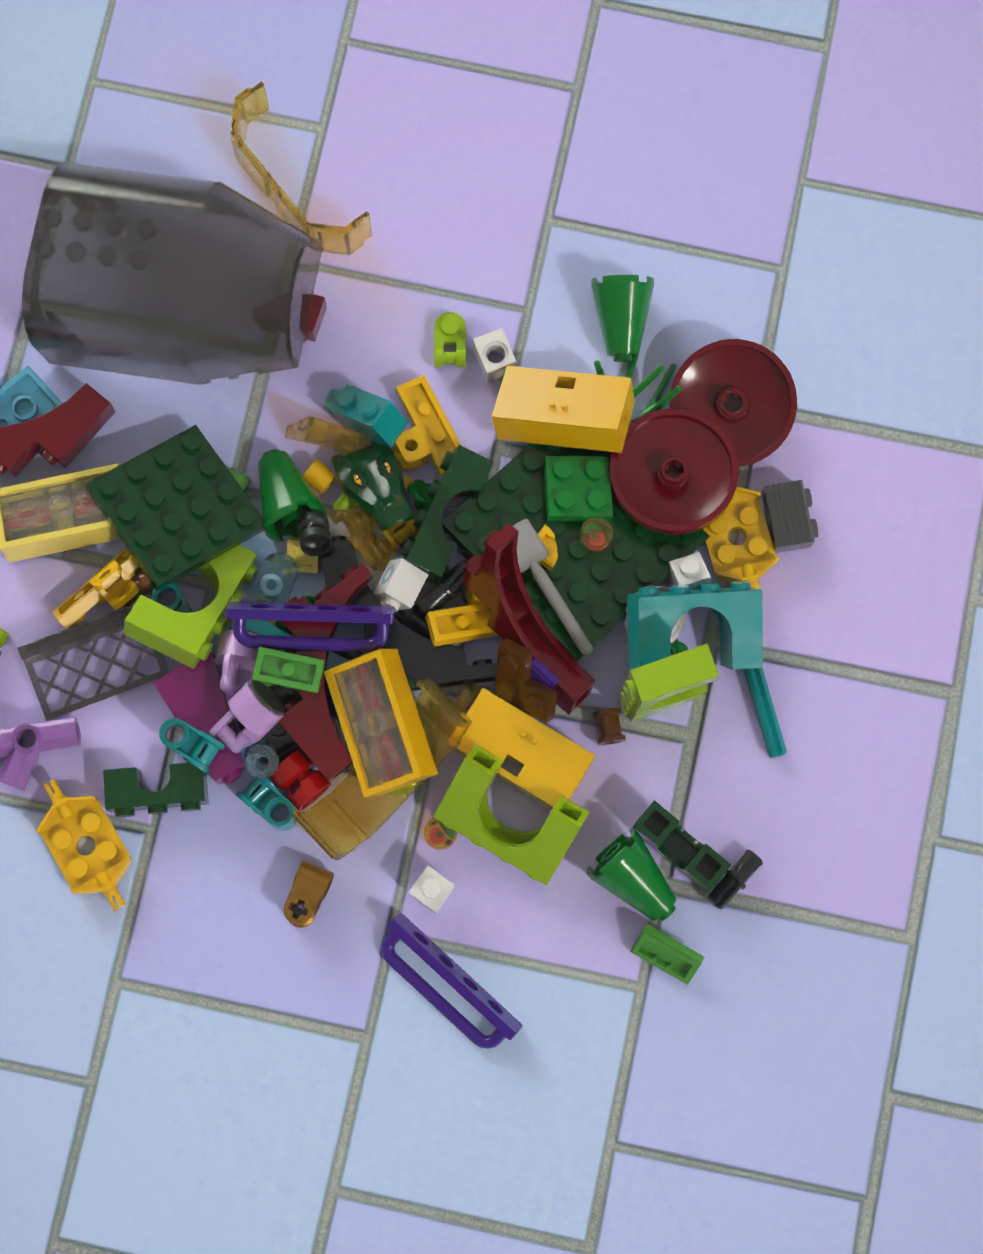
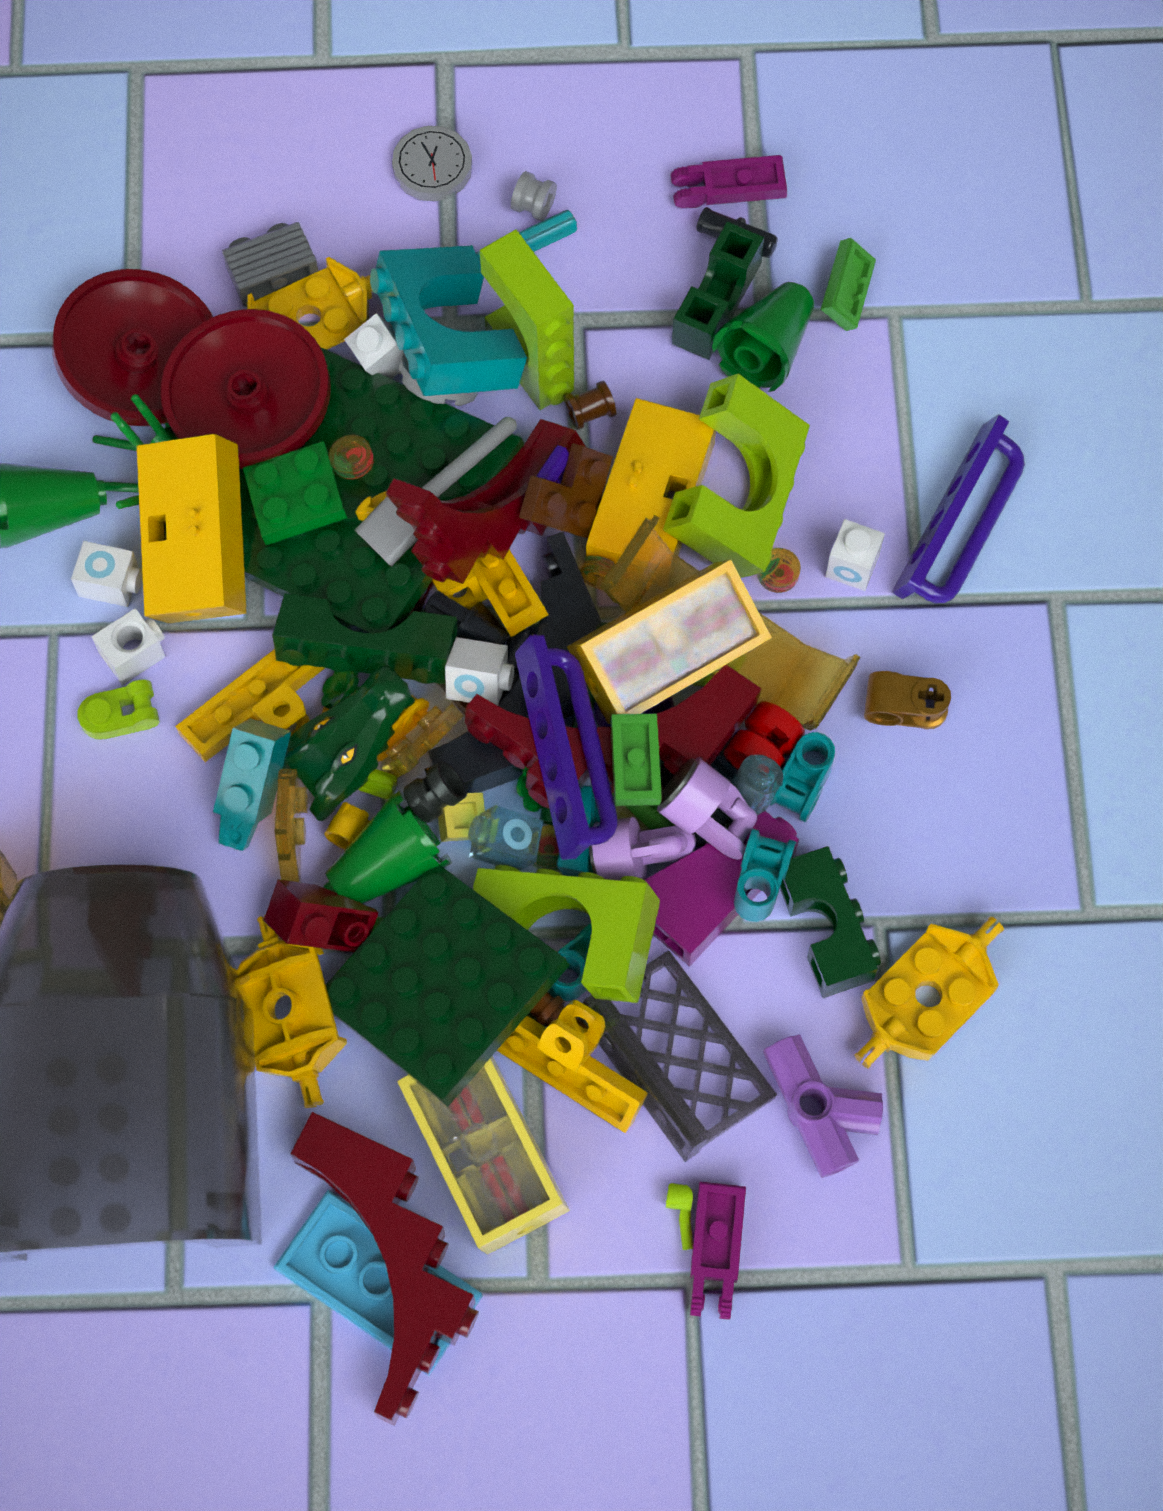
camera: 100 degrees left, 10 degrees down
none -> white brick [71,541,143,607]
none -> yellow plate [233,915,347,1108]
none -> dark red slope [263,879,379,952]
none -> light grey tile [392,125,473,201]
none -> light grey wheel [511,171,557,221]
none -> magenta hinge [670,155,787,209]

